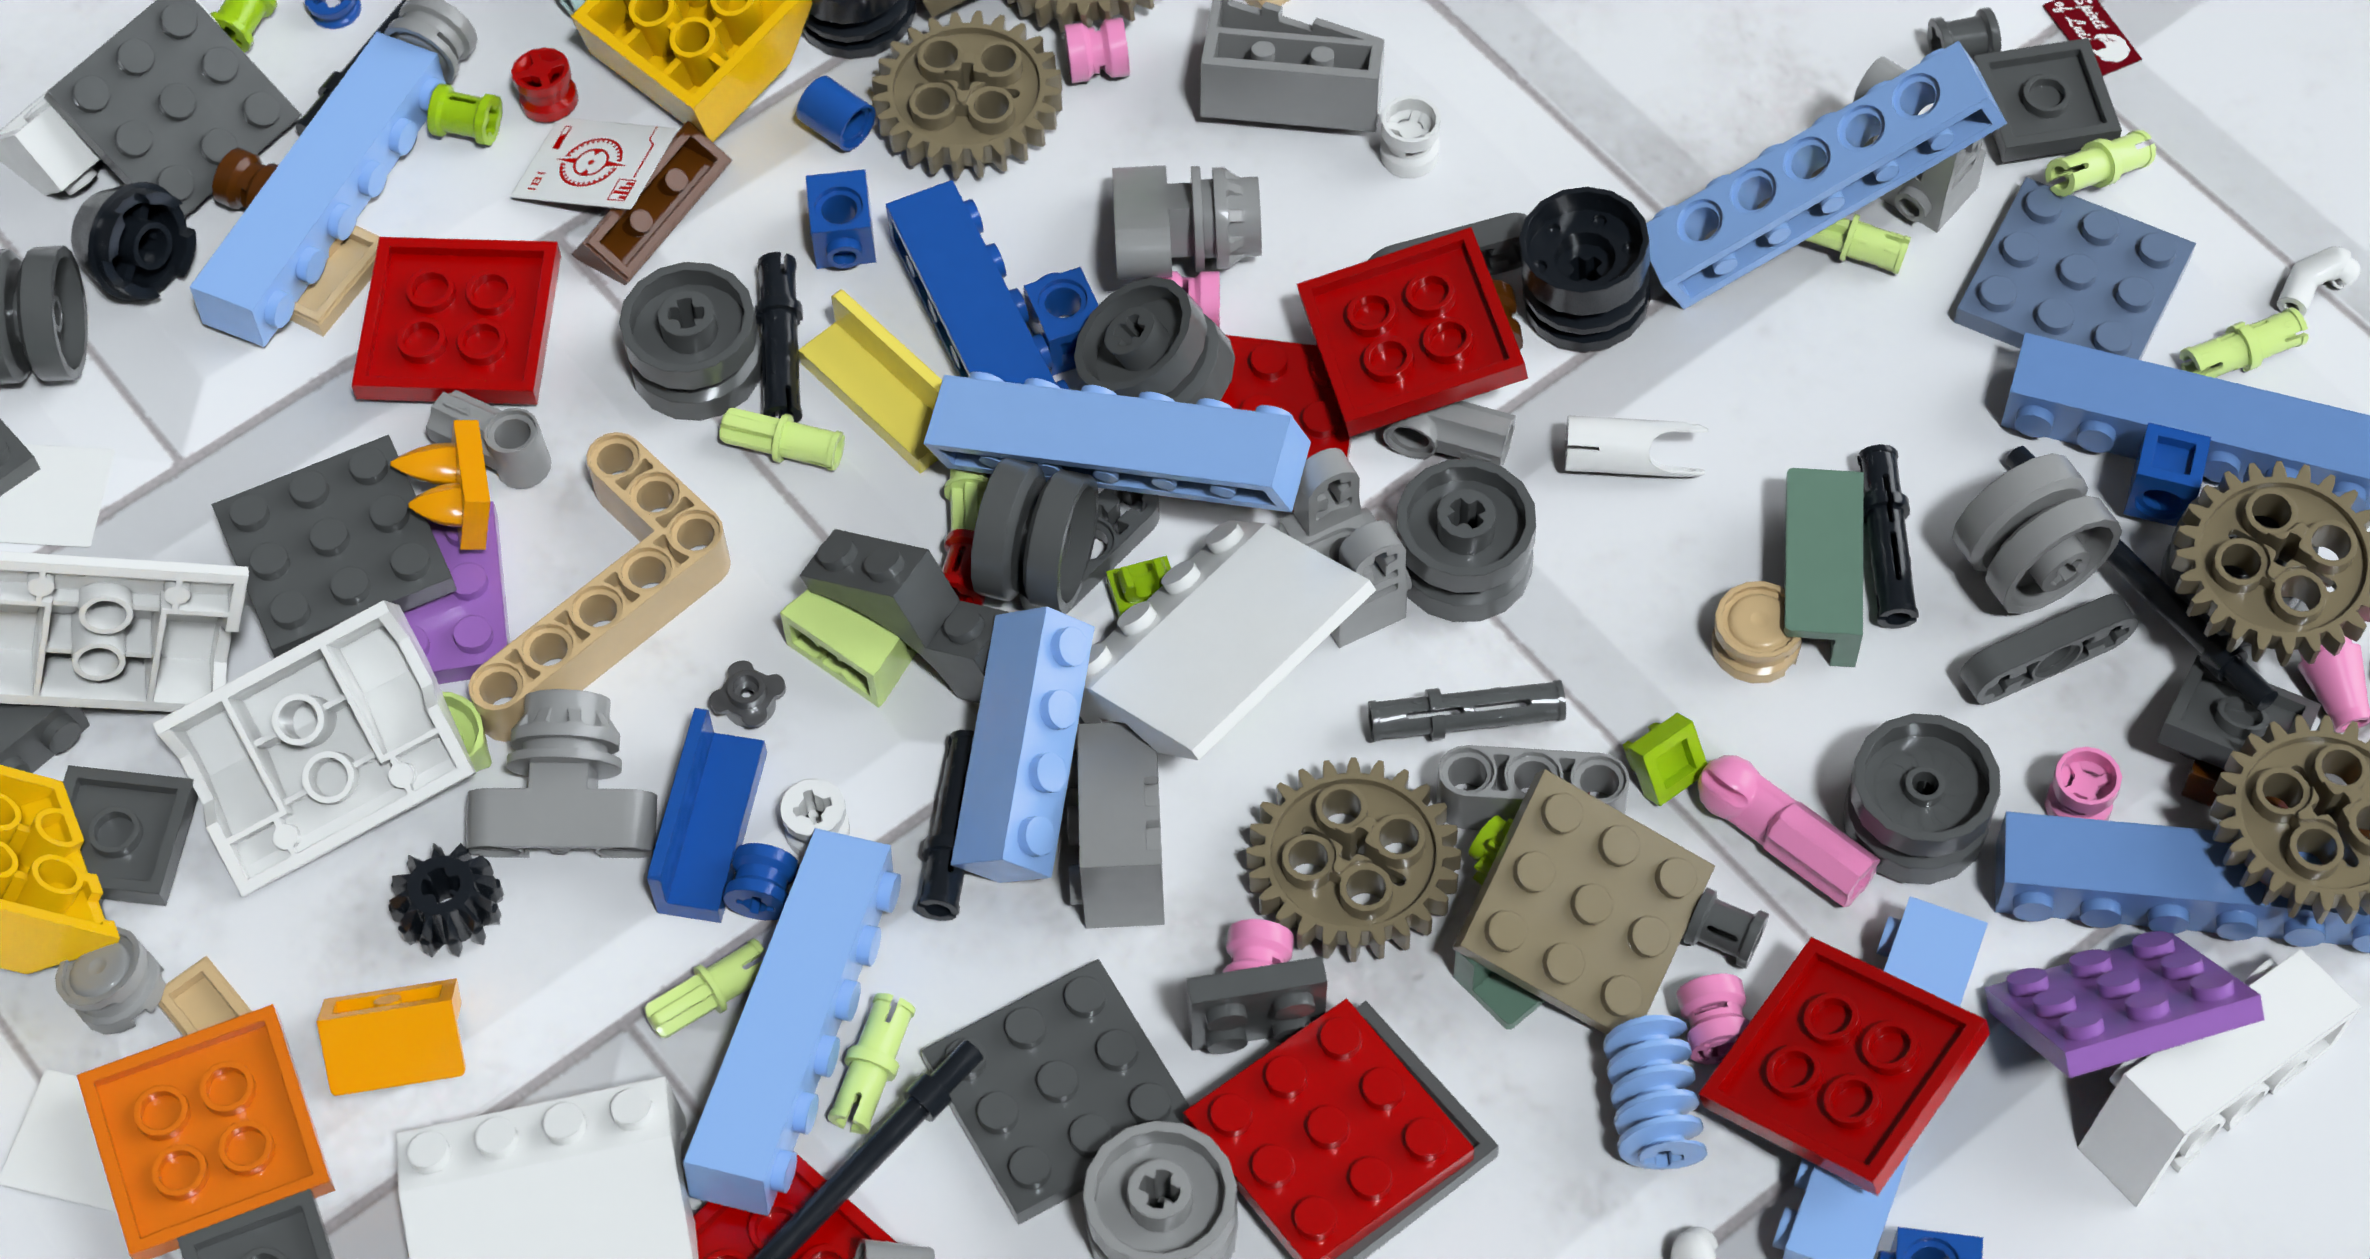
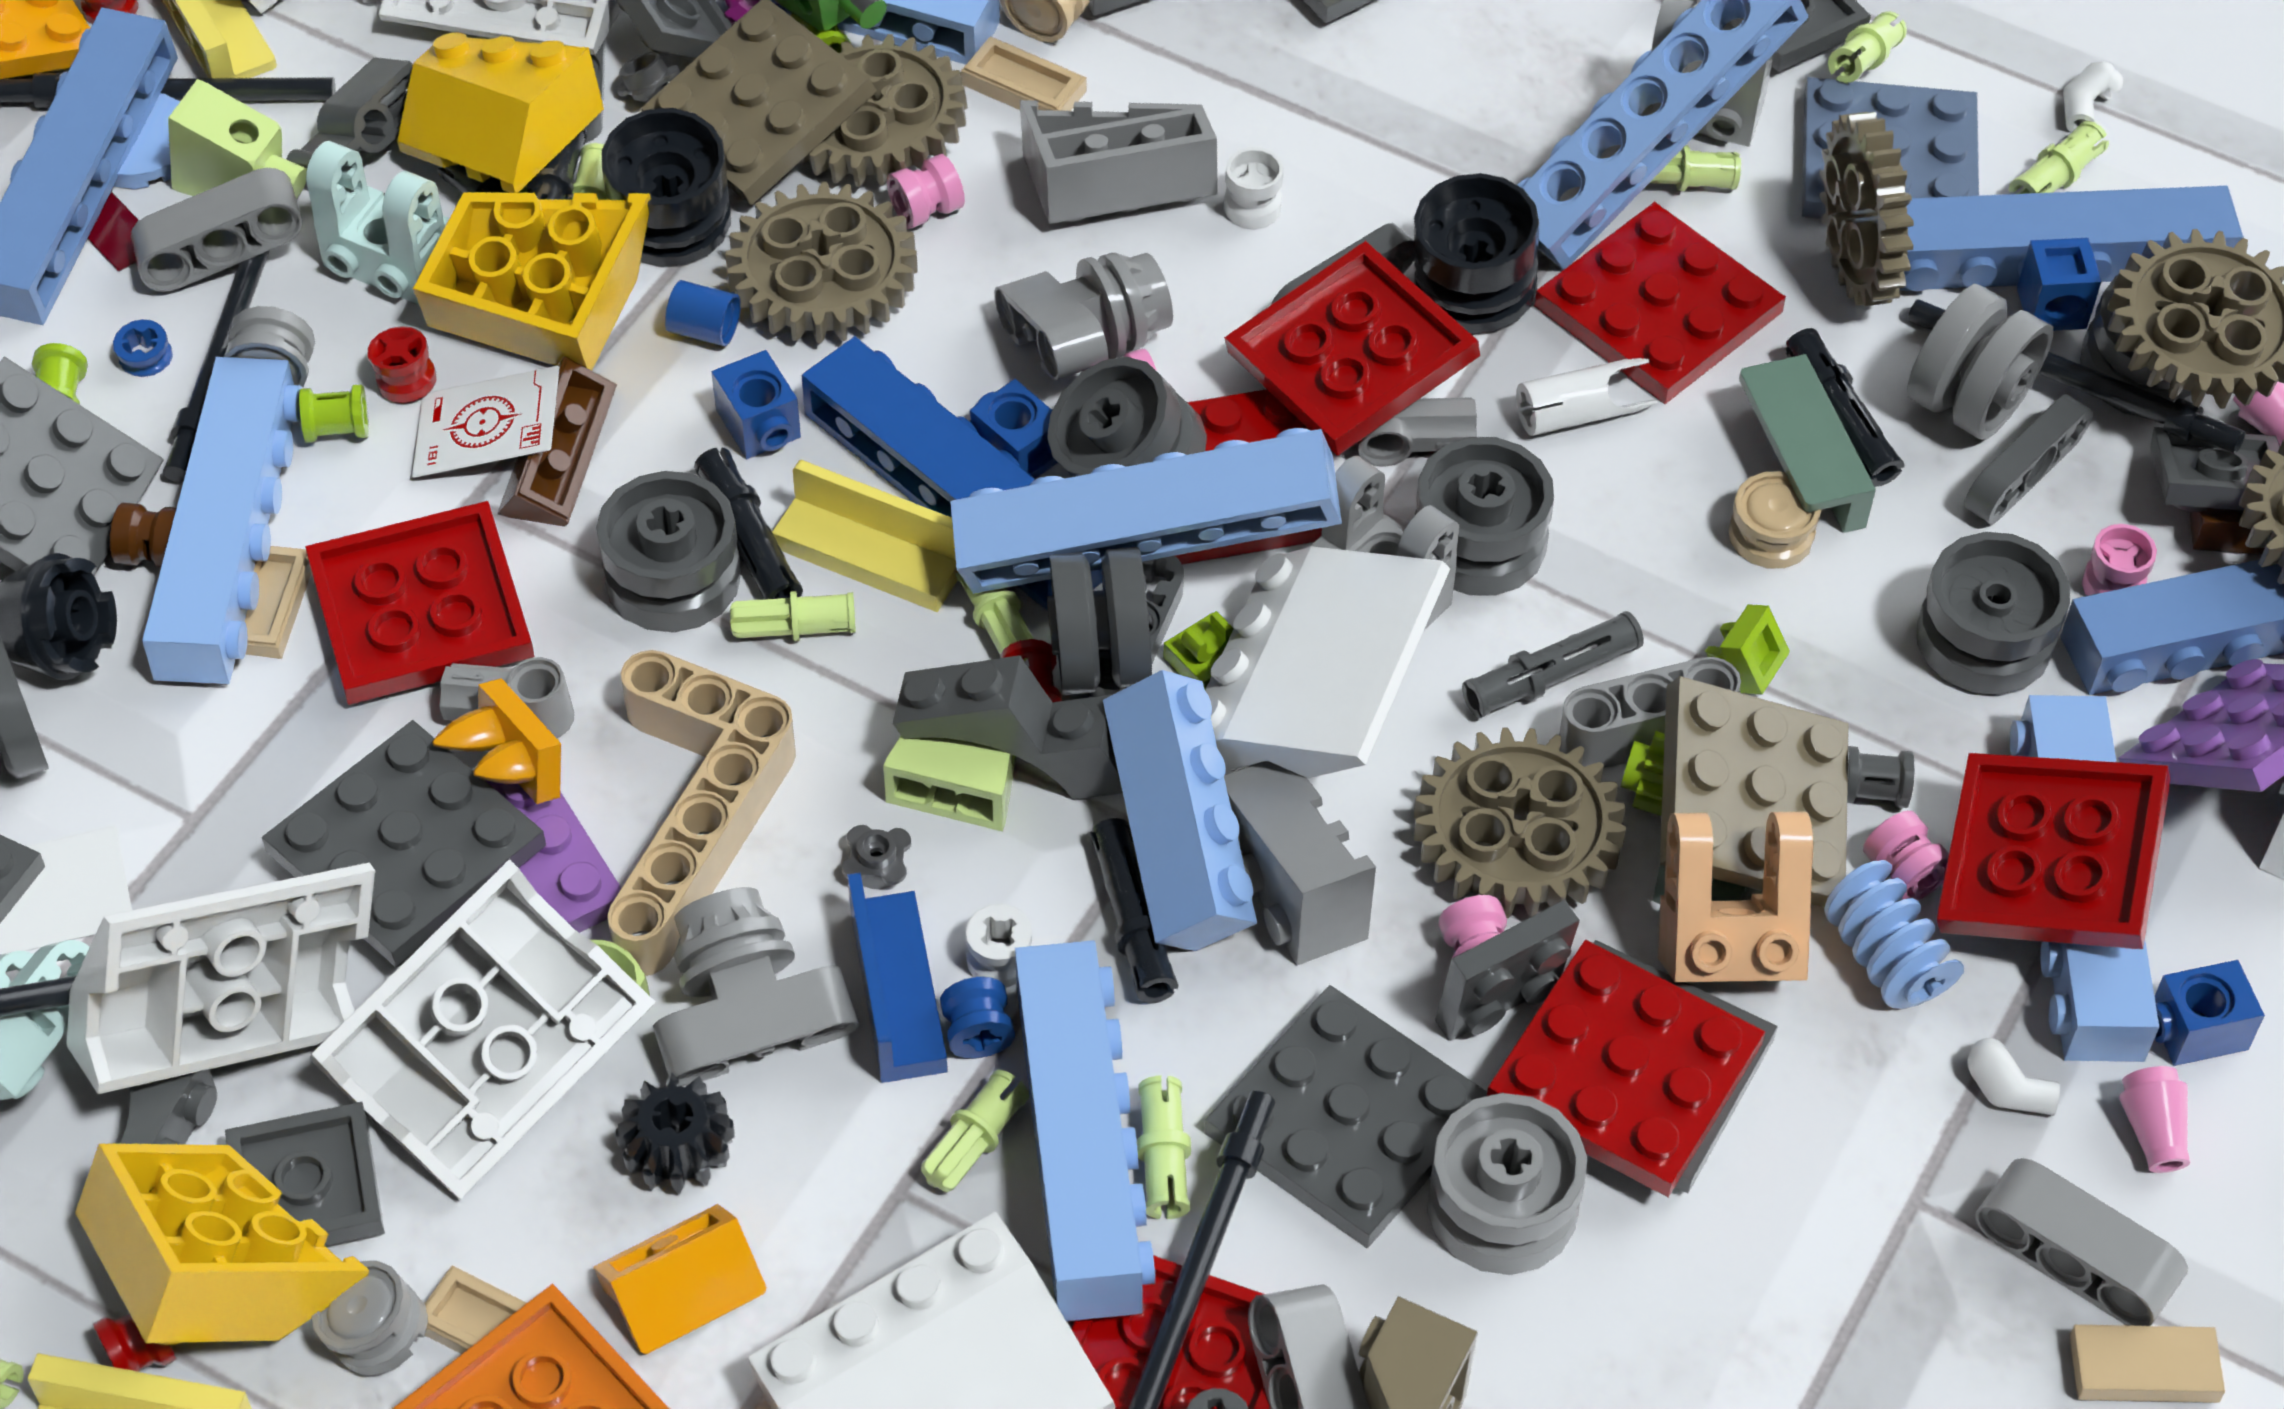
camera: 25 degrees left, 5 degrees down
bright pink piece [1698,755,1880,907] -> none
none -> red plate [1534,202,1786,404]
none -> light nougat brick [1658,811,1813,982]
none -> dark tan gear [1819,112,1914,307]

